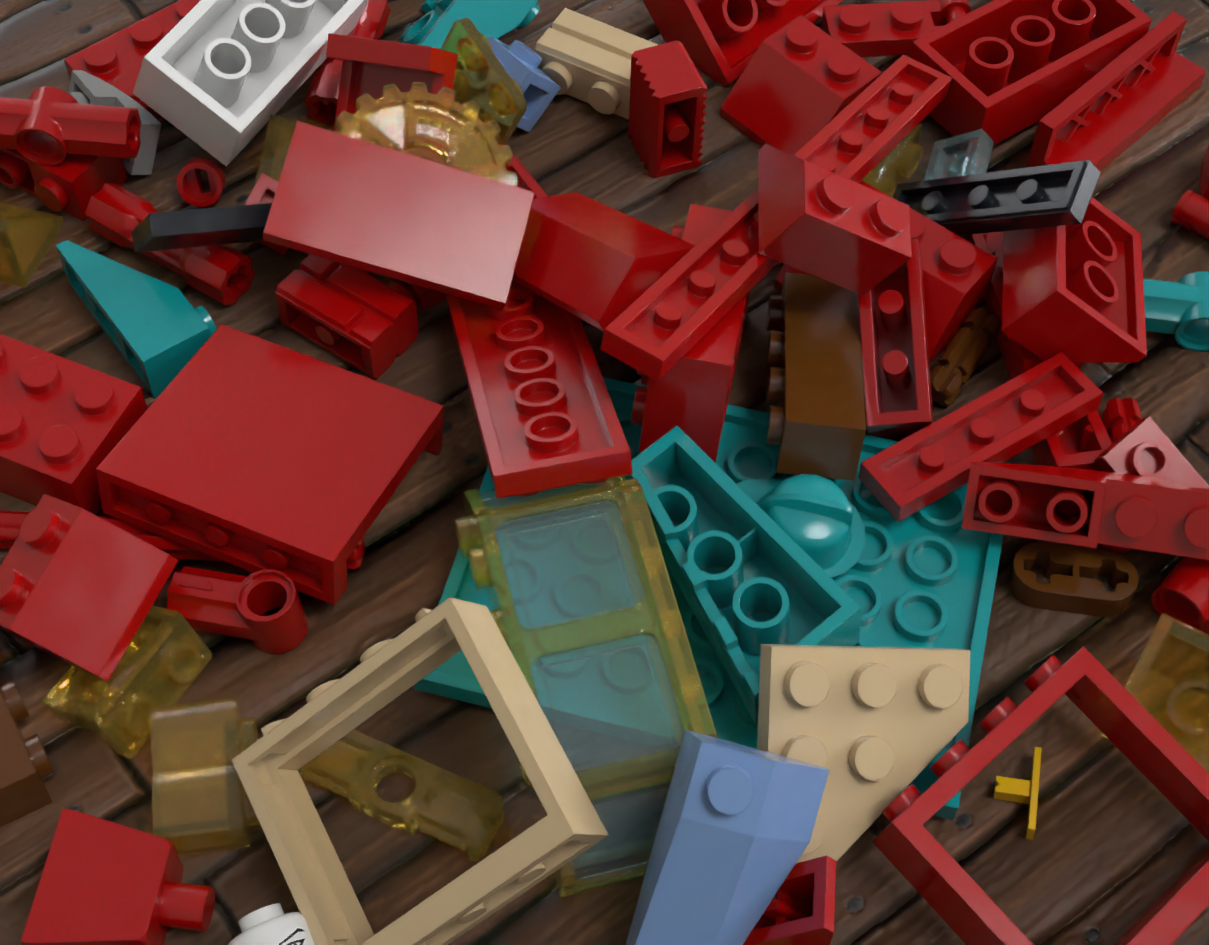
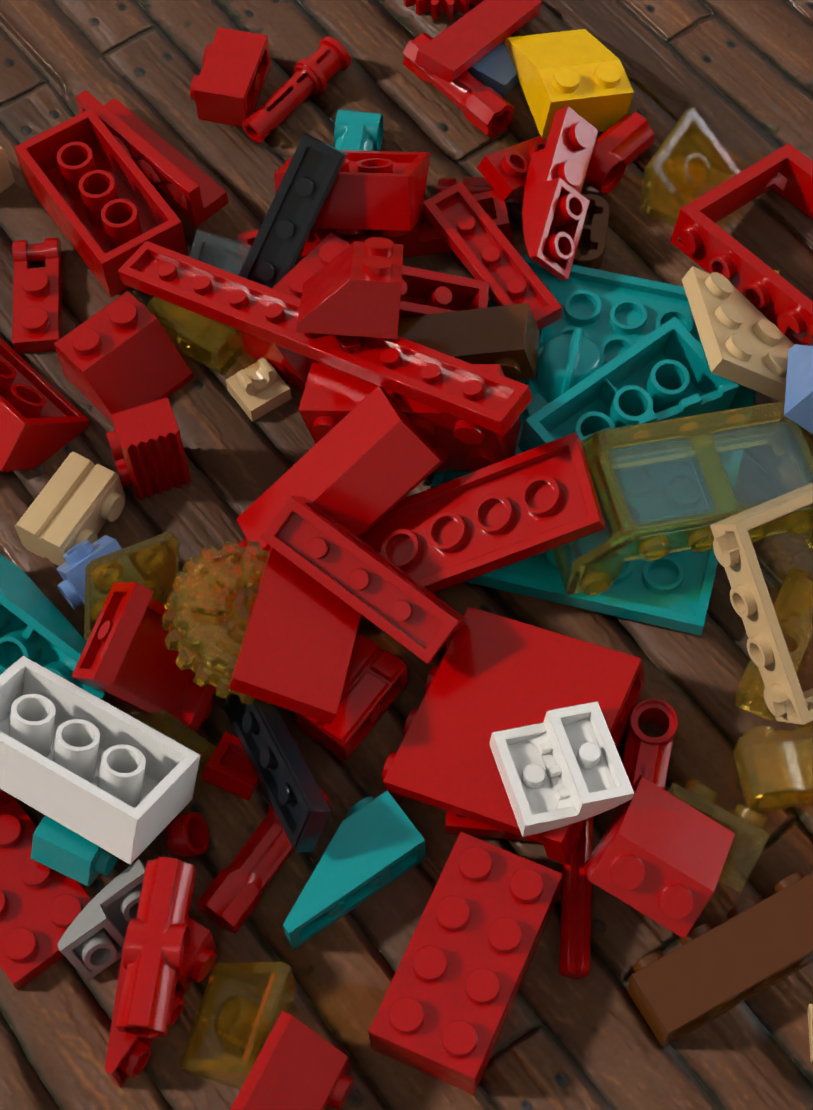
camera: 85 degrees left, 5 degrees up
none -> red fence [260,496,467,664]
none -> white slope [489,701,634,837]

